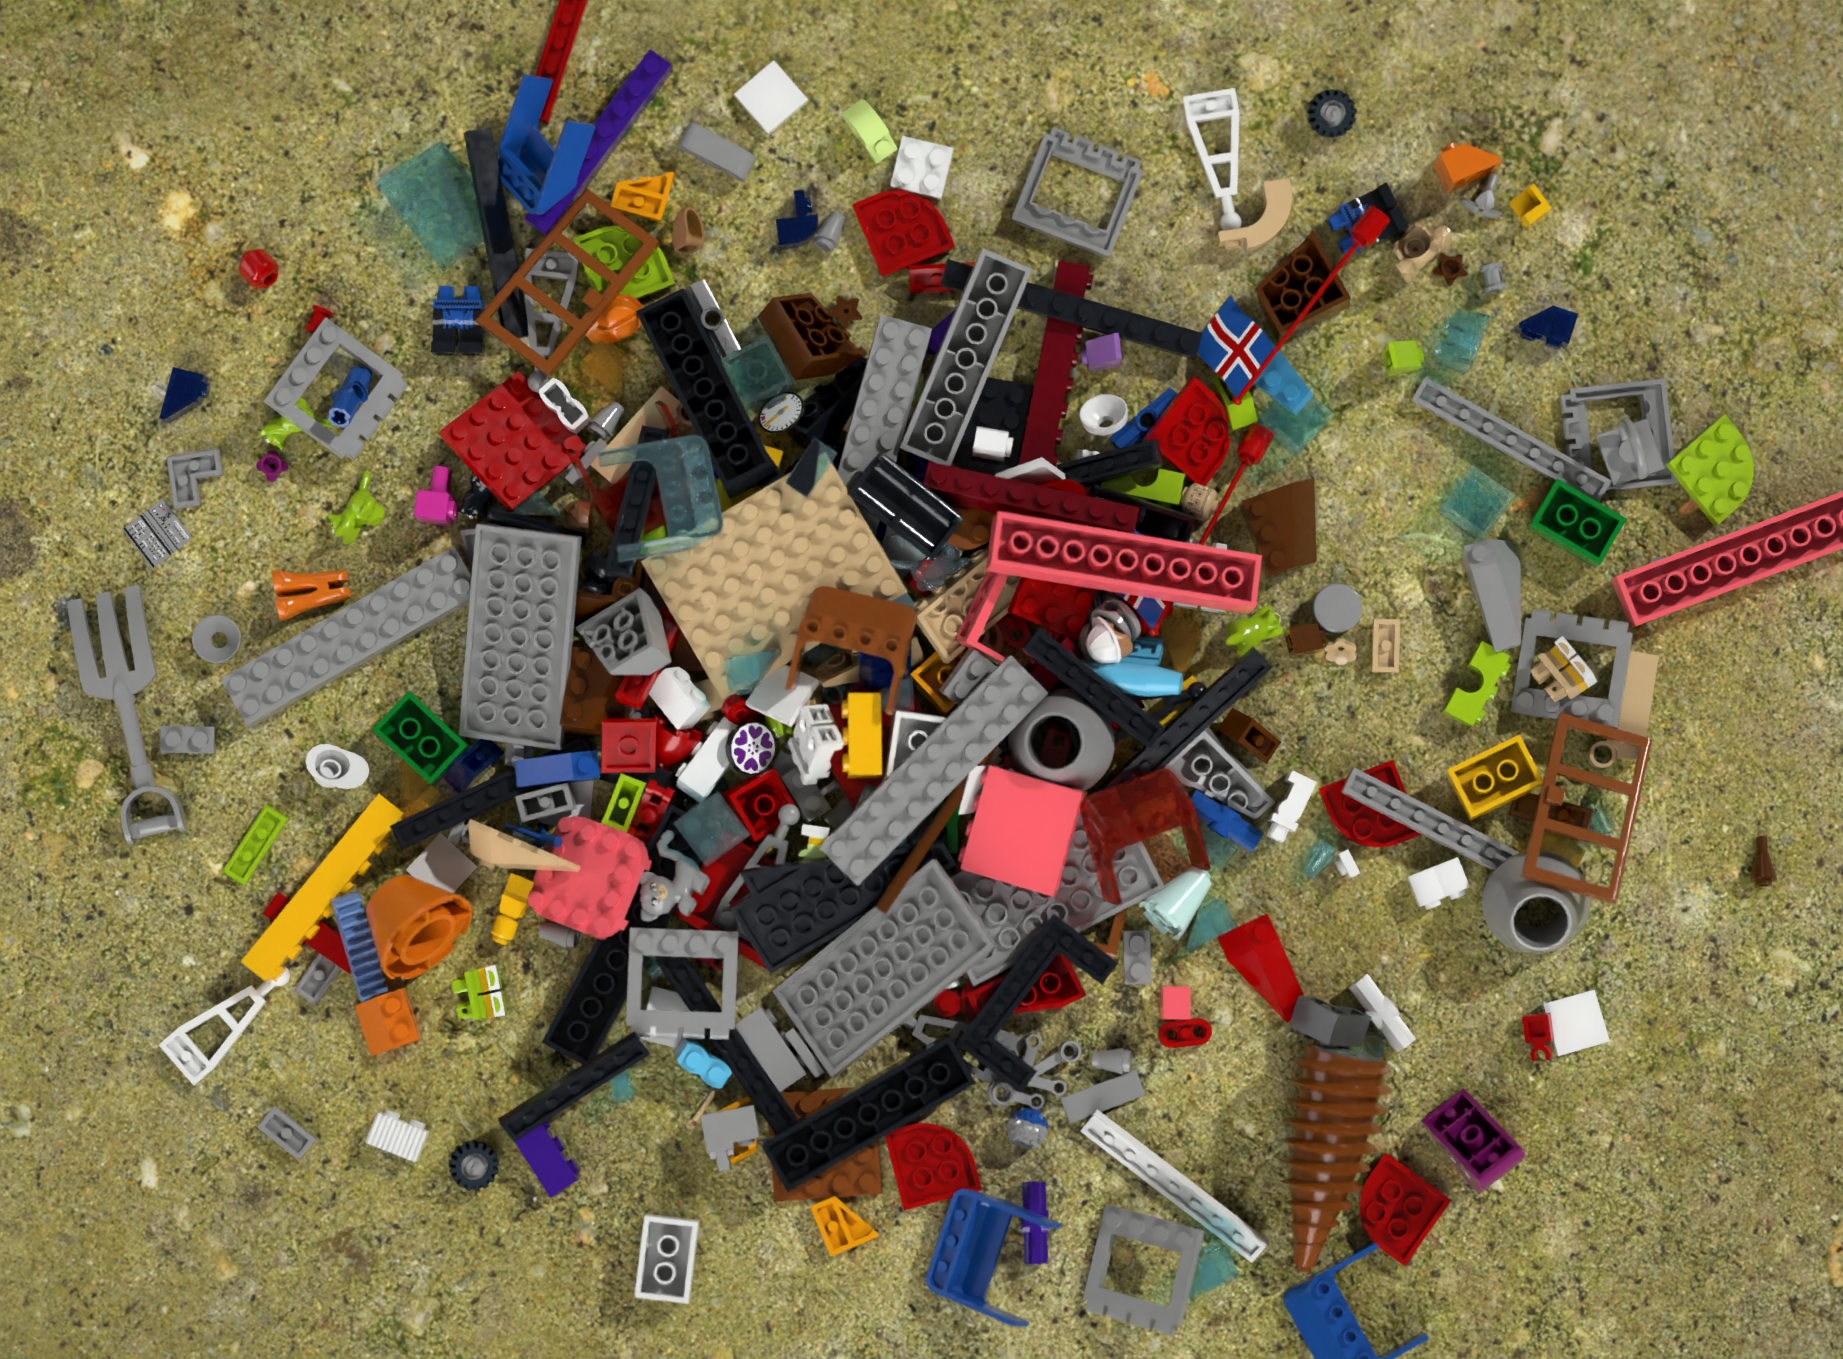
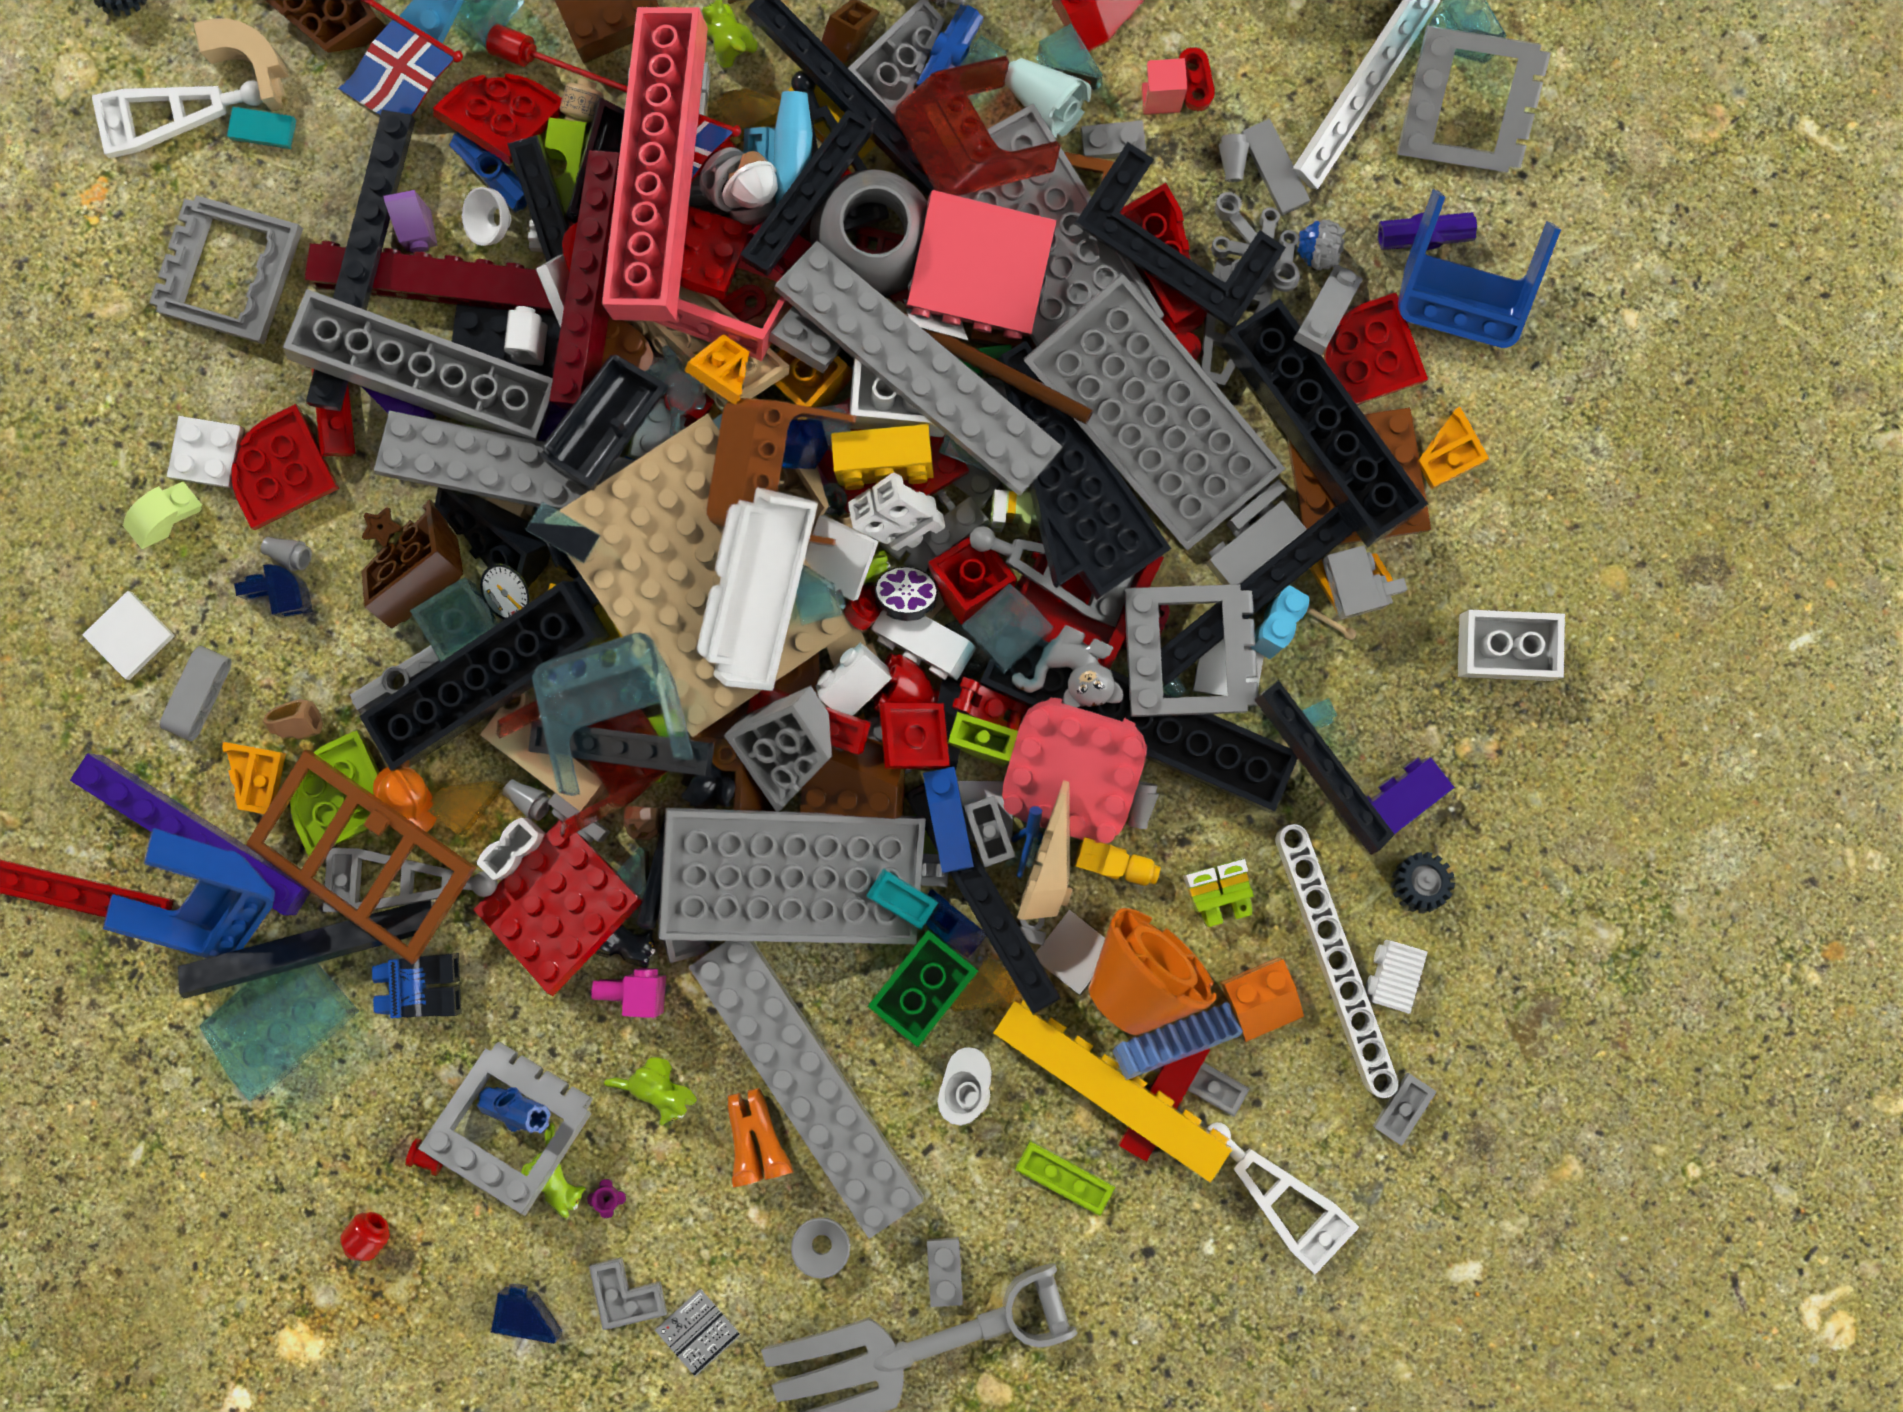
camera: 90 degrees left, 0 degrees up
lime slope [1211,375,1258,430] -> none
none -> teal tile [227,107,297,149]
none -> light orange wing [685,334,749,404]
none -> white slope [697,487,818,691]
none -> teal tile [866,868,938,929]
none -> white beam [1275,824,1398,1098]
none -> light grey plate [1294,265,1363,355]

